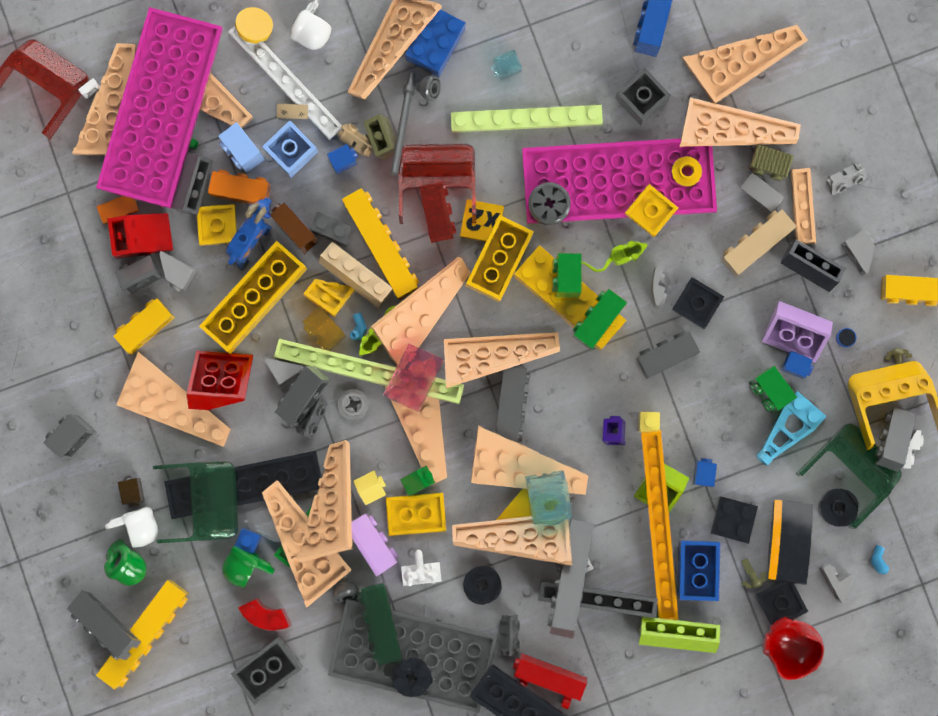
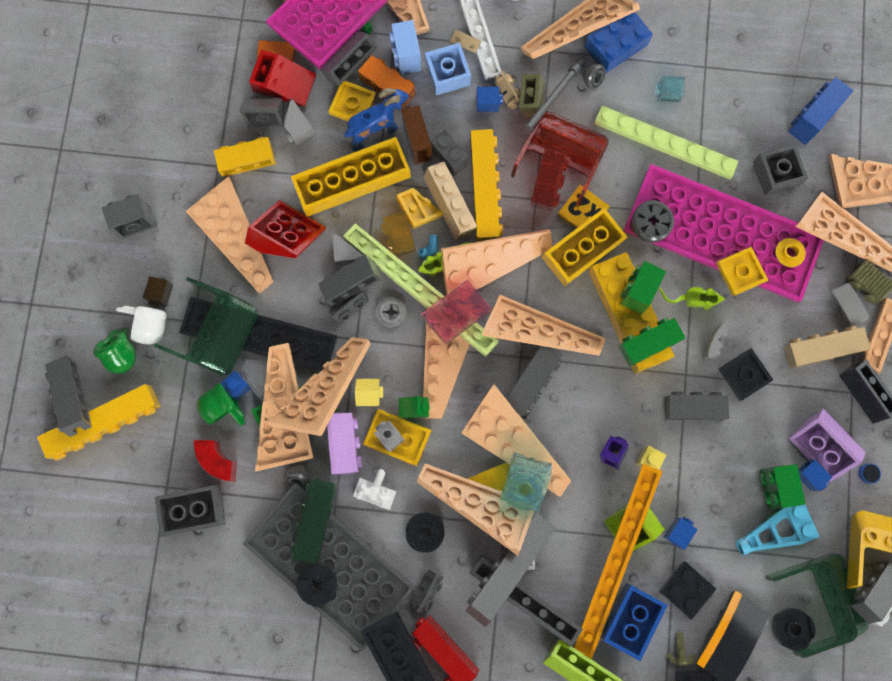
camera: 25 degrees right, 5 degrees down
none -> light grey brick [374,421,405,452]

